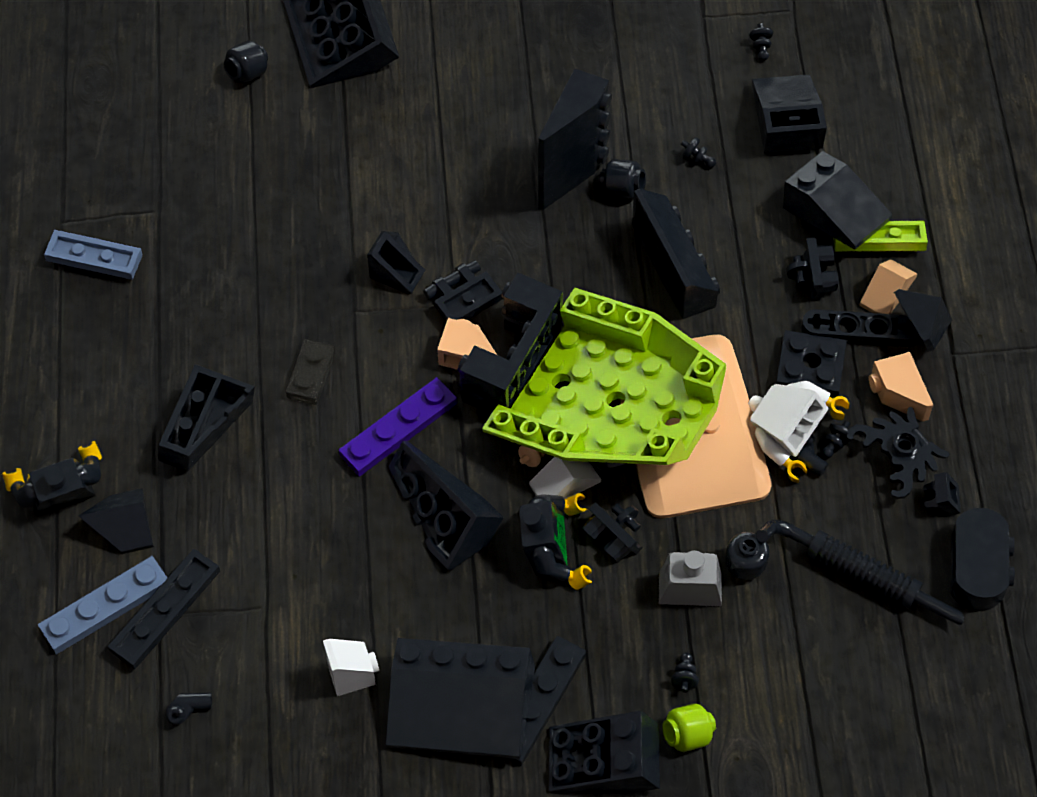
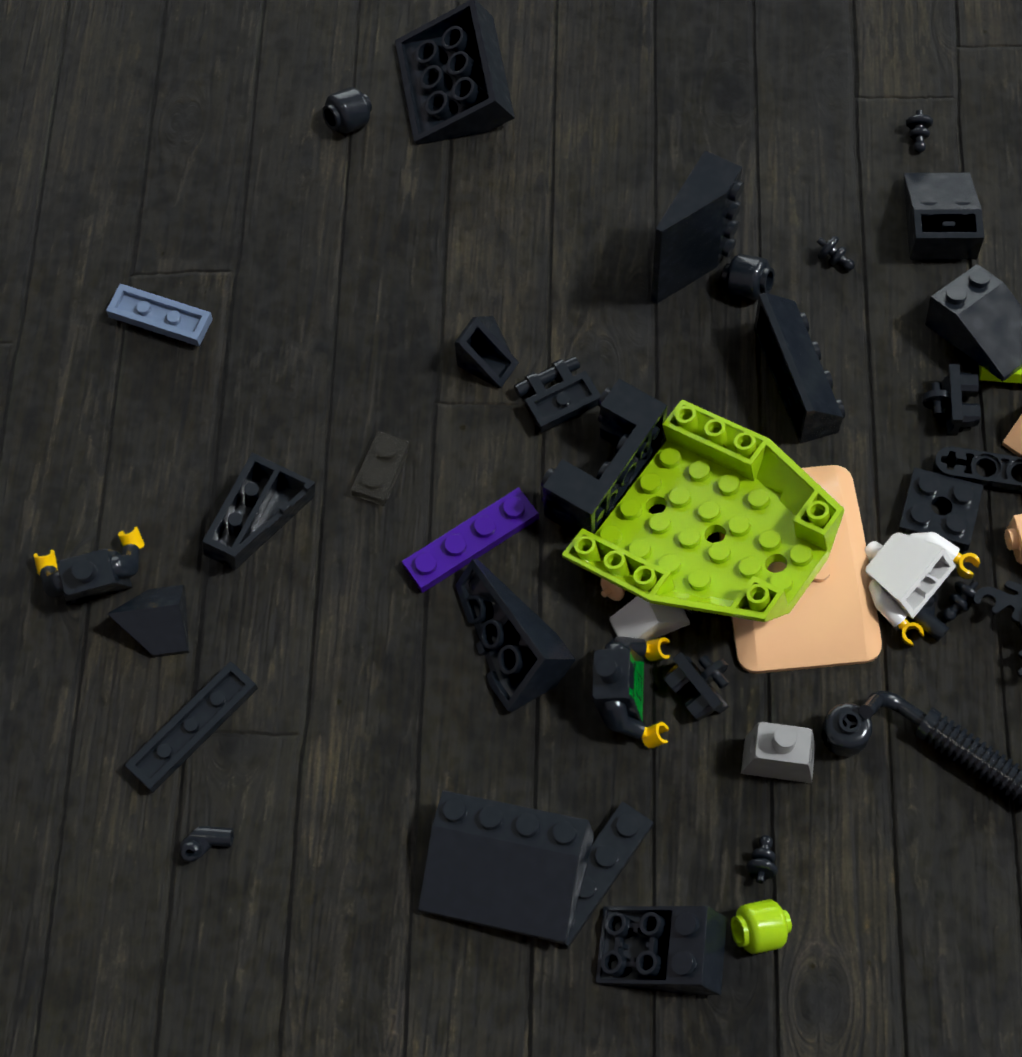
camera: 10 degrees right, 5 degrees up
sand blue plate [38,556,167,655] -> none
white slope [323,639,379,696] -> none
light nougat slope [437,318,497,369] -> none

